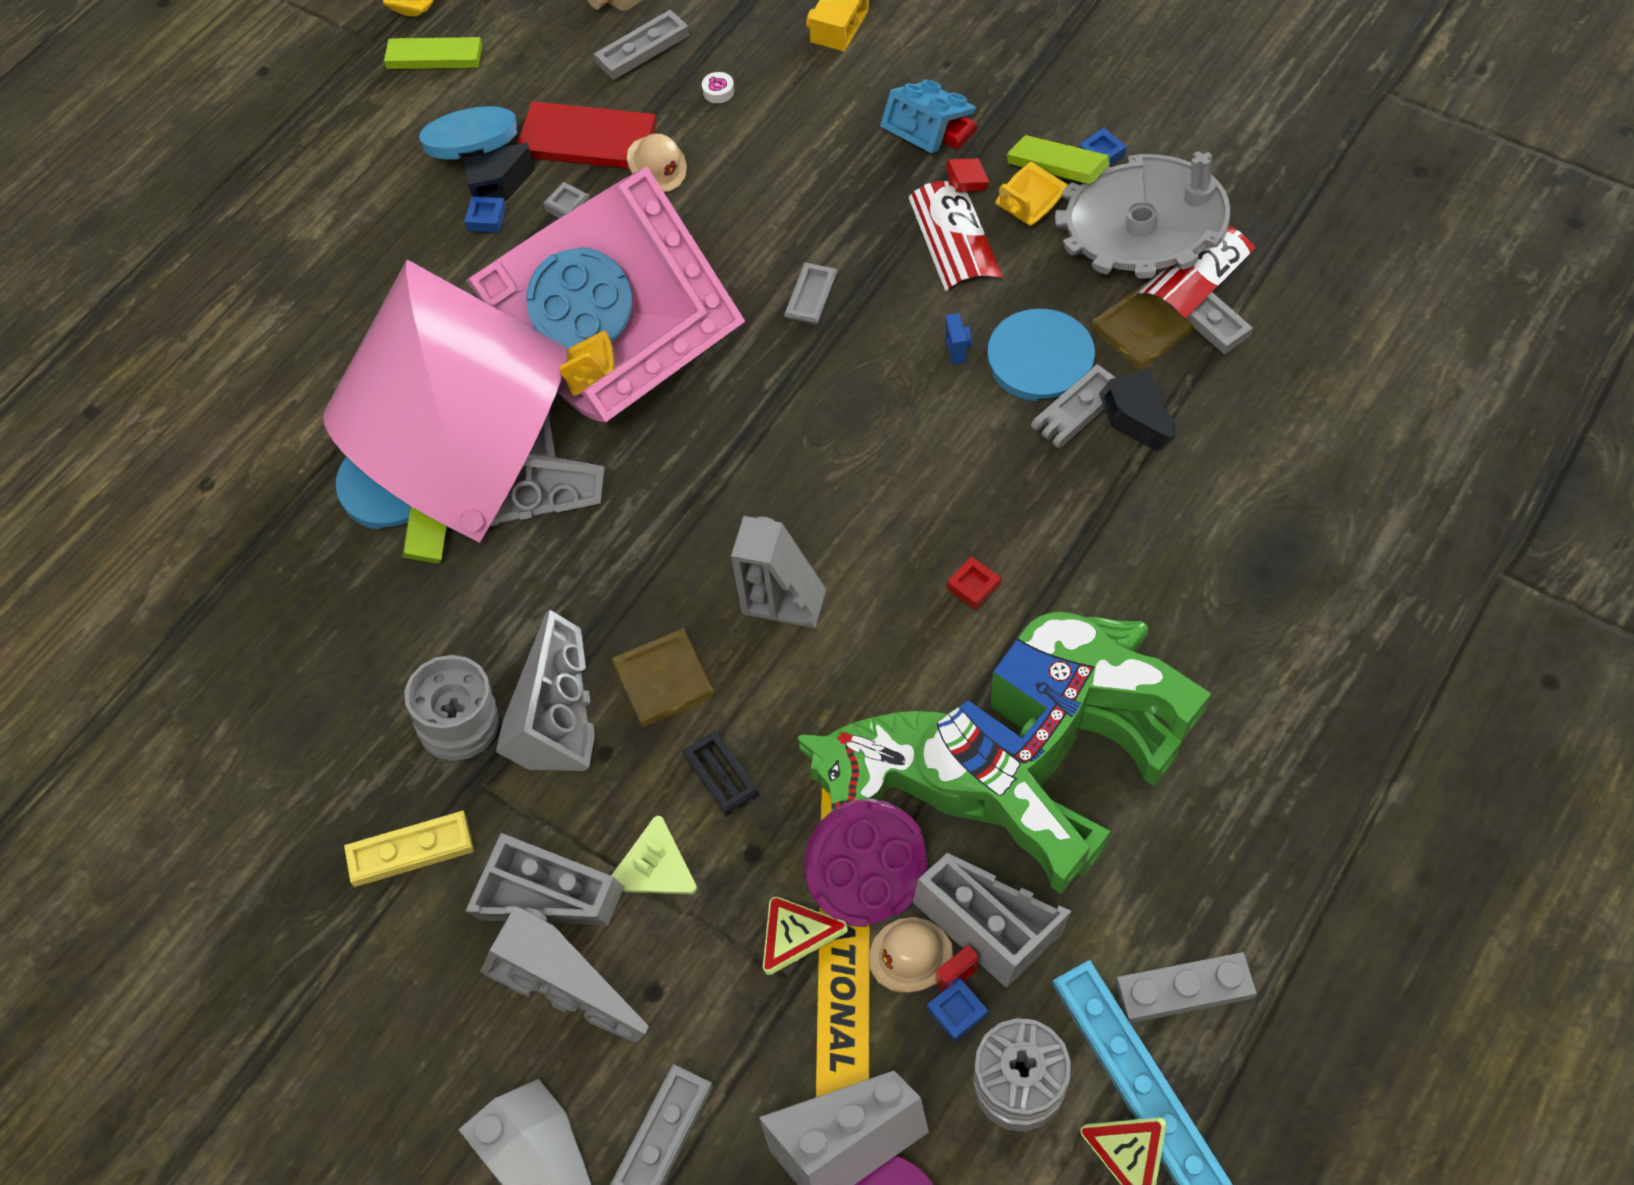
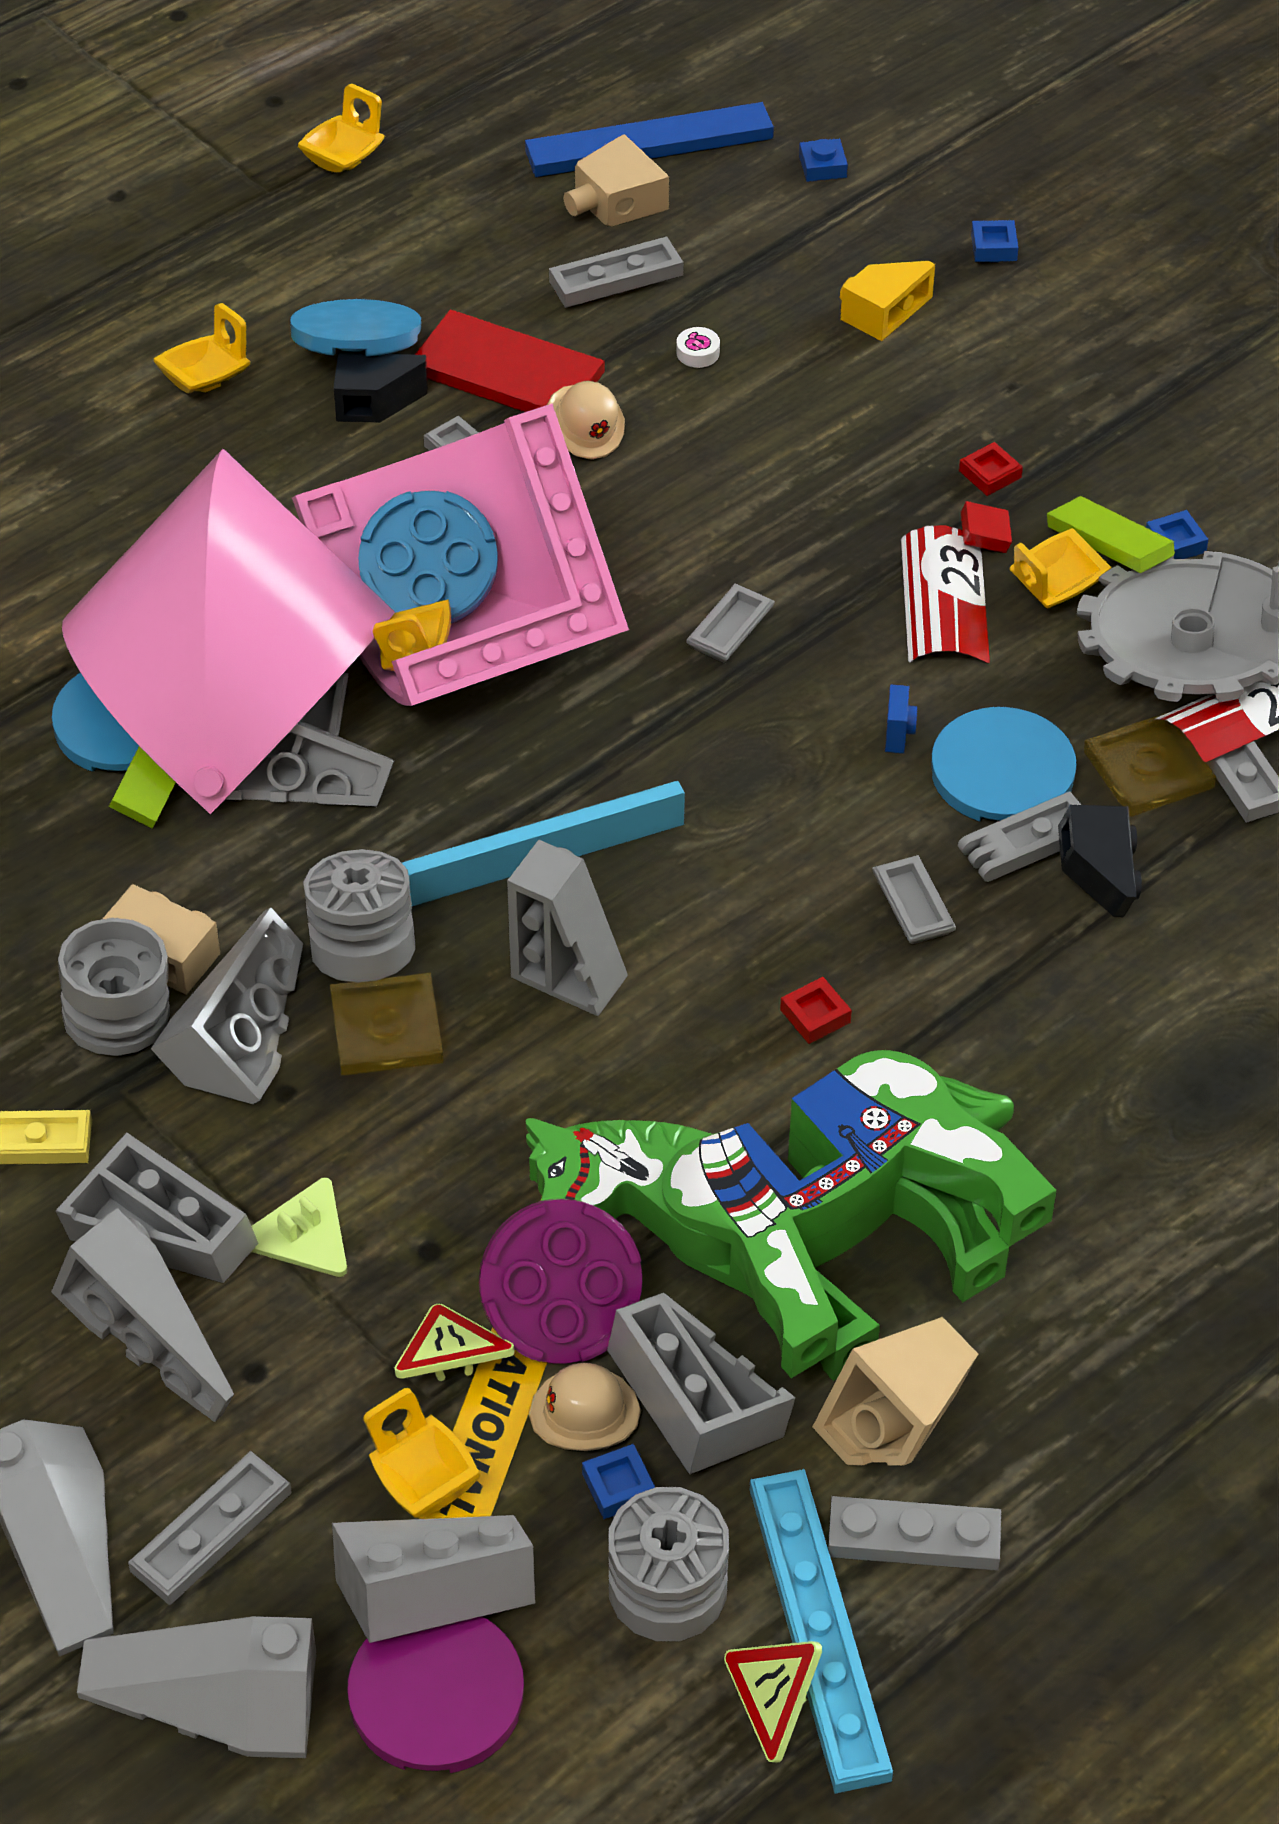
camera: 10 degrees right, 10 degrees down
lime tile [384,37,483,69] -> none
blue plate [464,196,506,233] -> none
black tile [682,730,760,817] -> none
dark azure bracket [880,80,976,153] -> none
red tile [935,945,979,992] -> none
none -> tan brick [103,884,220,995]
none -> yellow piece [154,303,250,393]
none -> light grey wheel [304,849,415,983]
none -> yellow piece [363,1388,481,1518]
none -> medium azure tile [402,781,685,906]
none -> tan slope [812,1317,978,1465]
none -> light grey tile [872,855,956,944]

